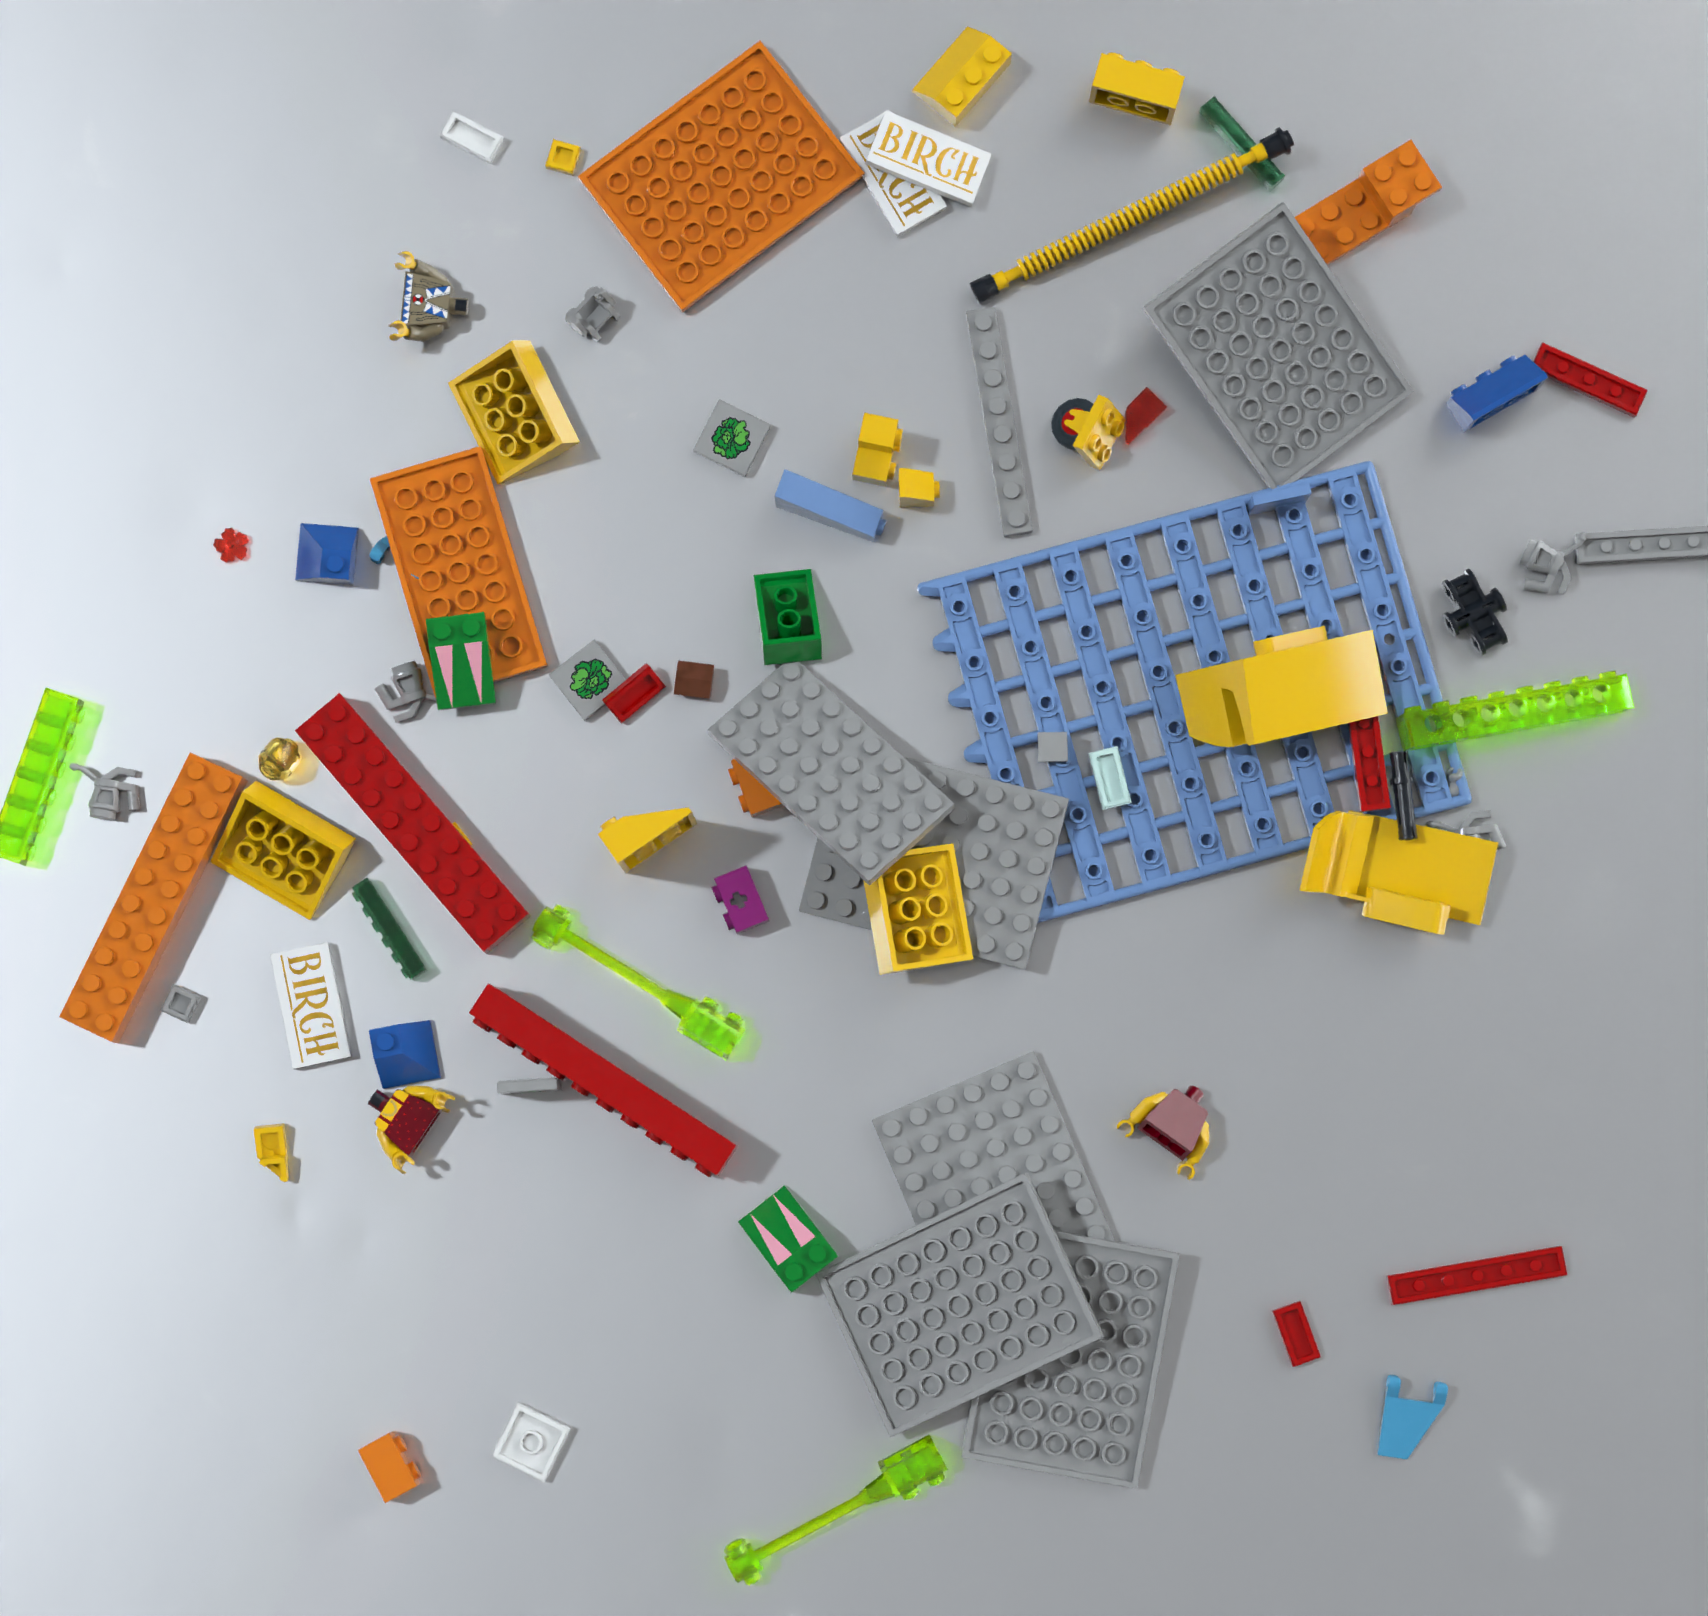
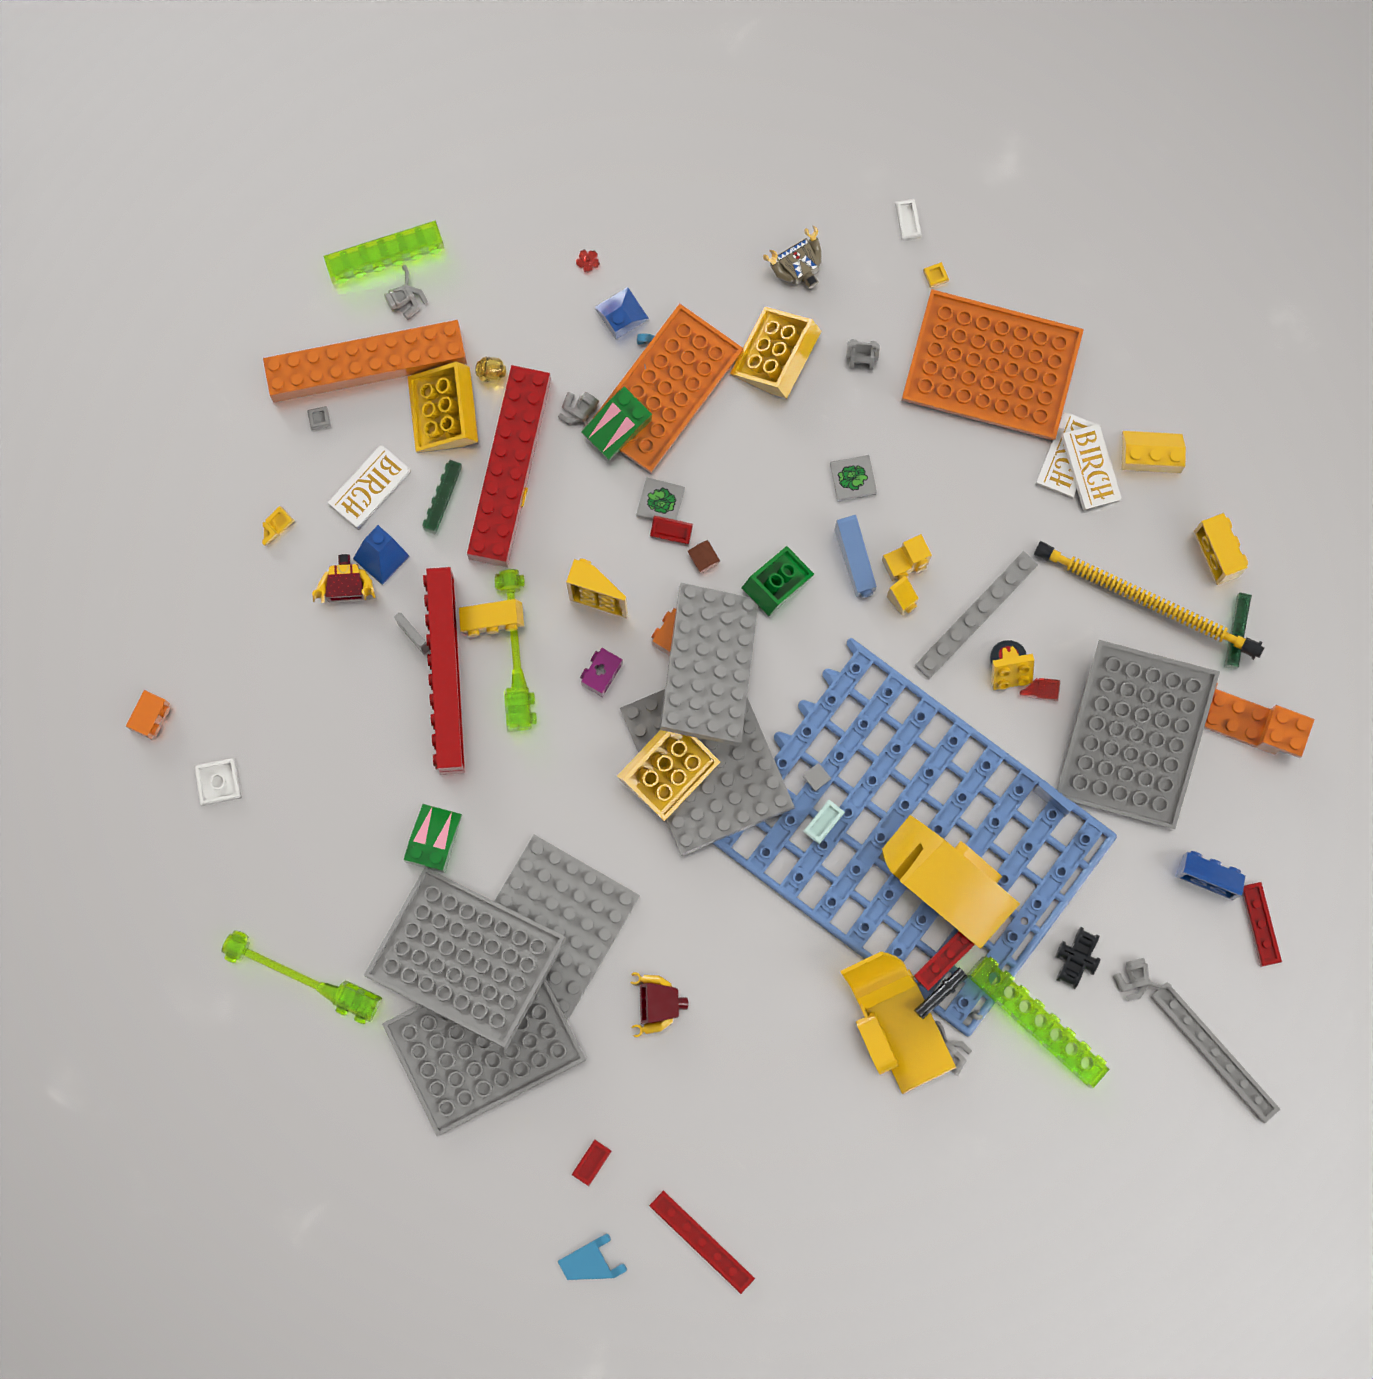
camera: 50 degrees right, 5 degrees down
none -> yellow brick [459,599,524,637]

